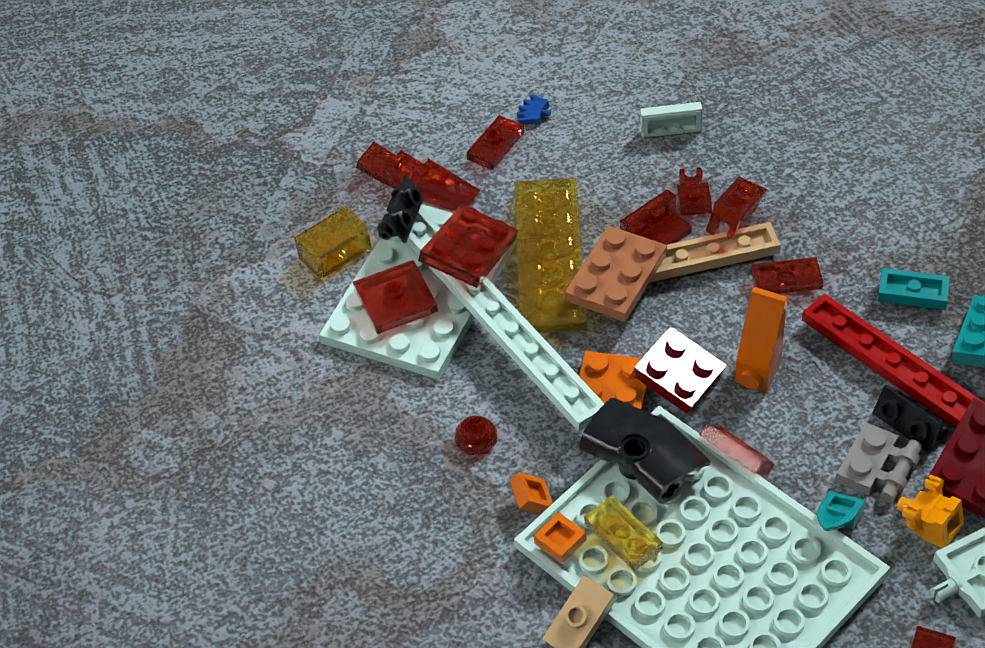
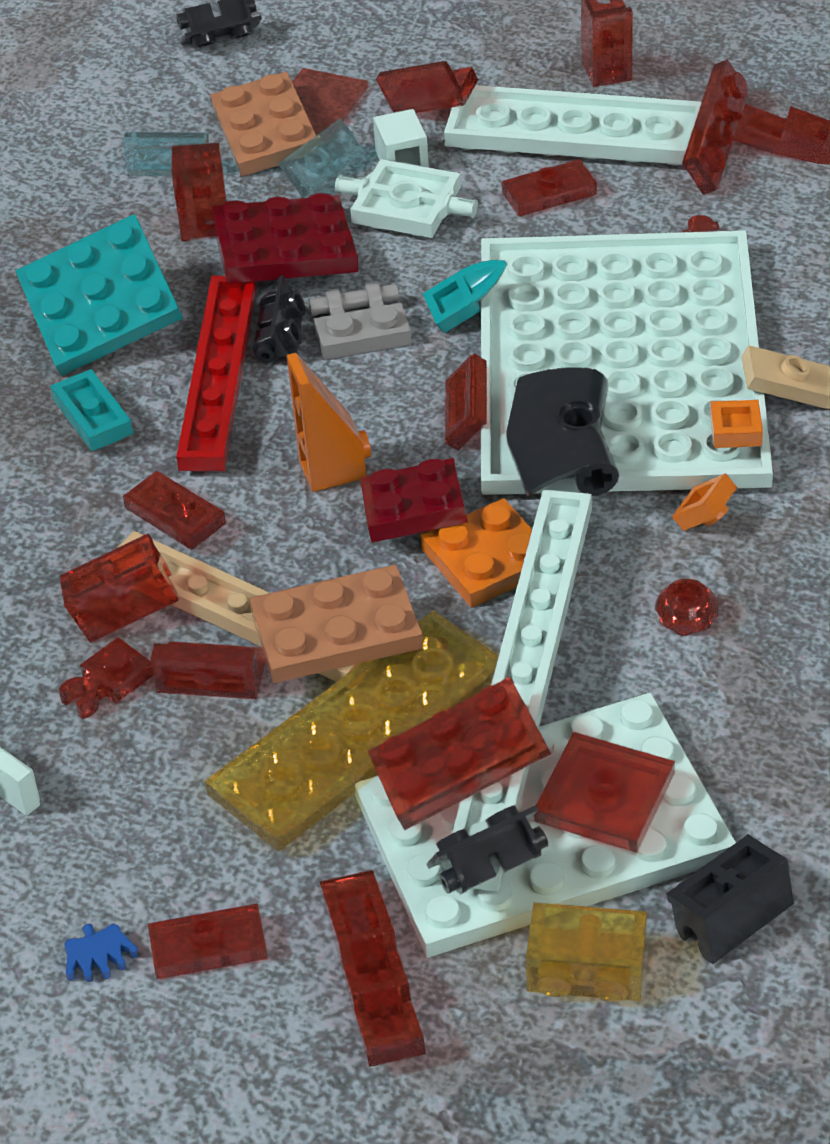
camera: 135 degrees left, 5 degrees down
clear yellow plate [584,495,663,571] -> none
light orange piece [897,475,964,548] -> none
none -> black hinge [666,834,794,964]

